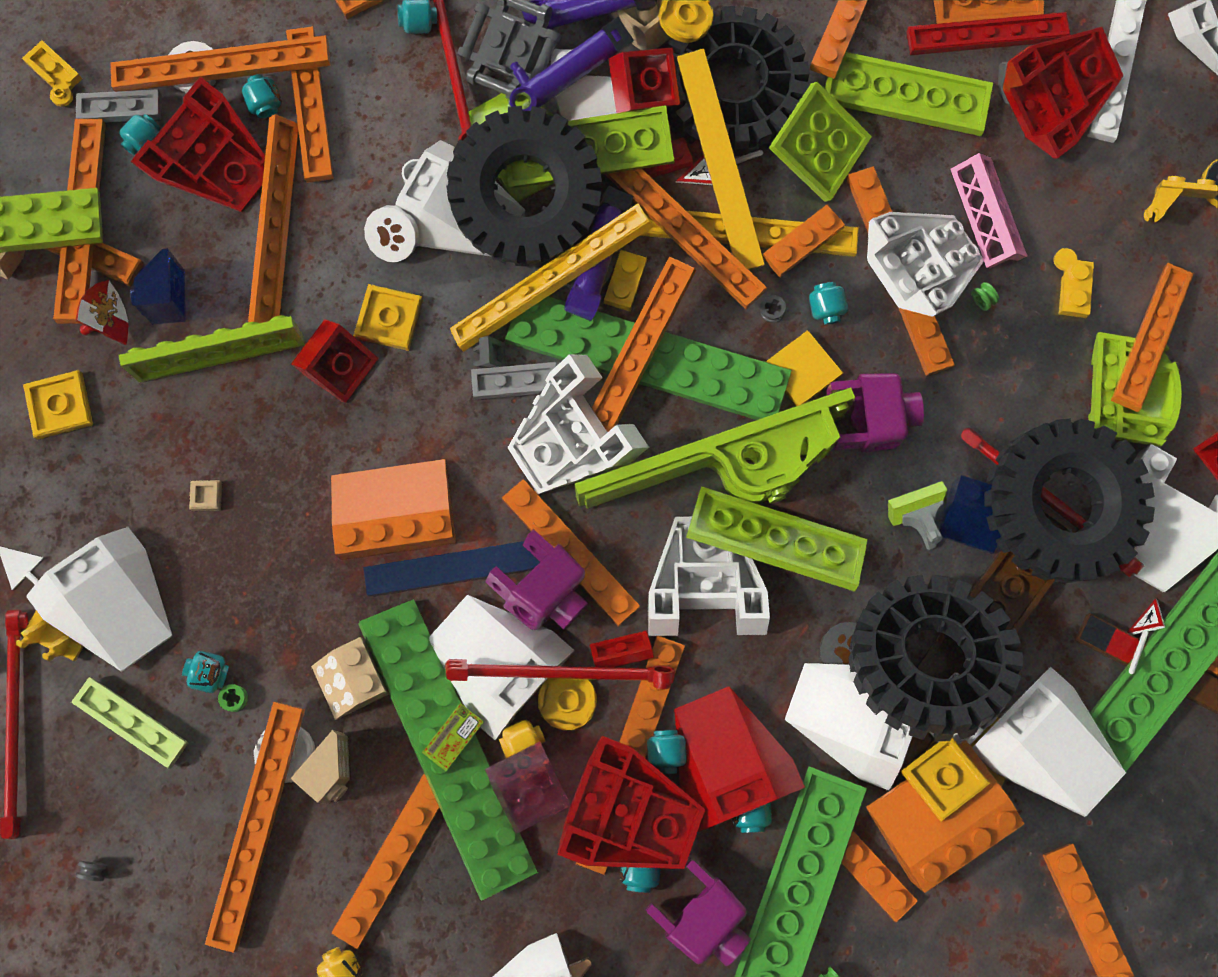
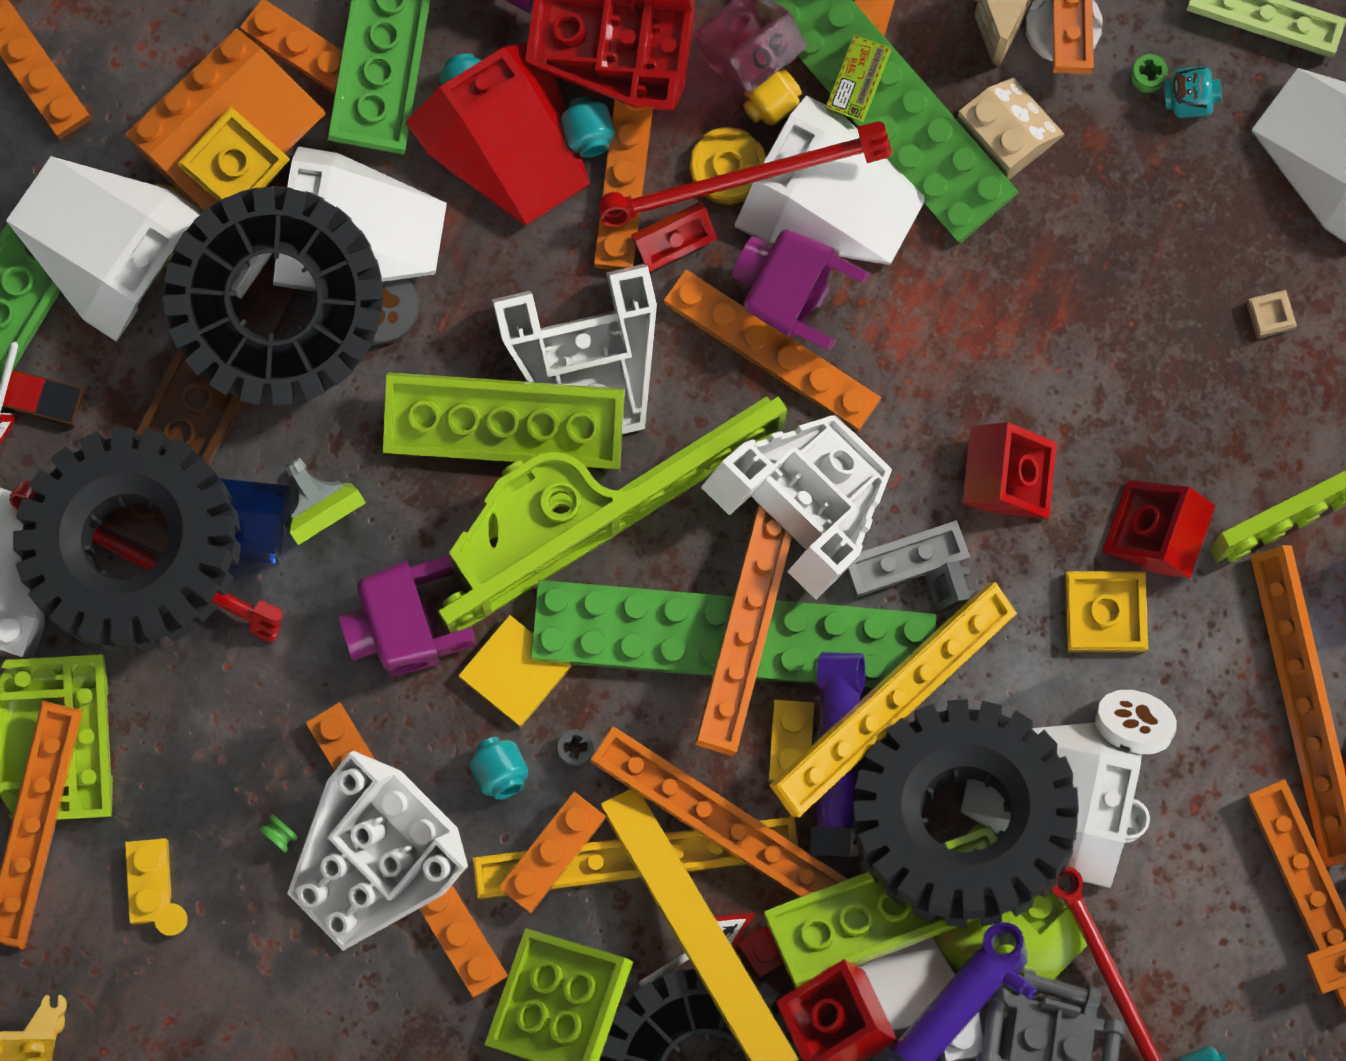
camera: 165 degrees right, 0 degrees up
orange slope [331,459,456,560] -> none
dark blue tile [363,541,540,597] -> none
bright pink fence [951,153,1027,269] -> none
none -> red slope [963,422,1057,519]

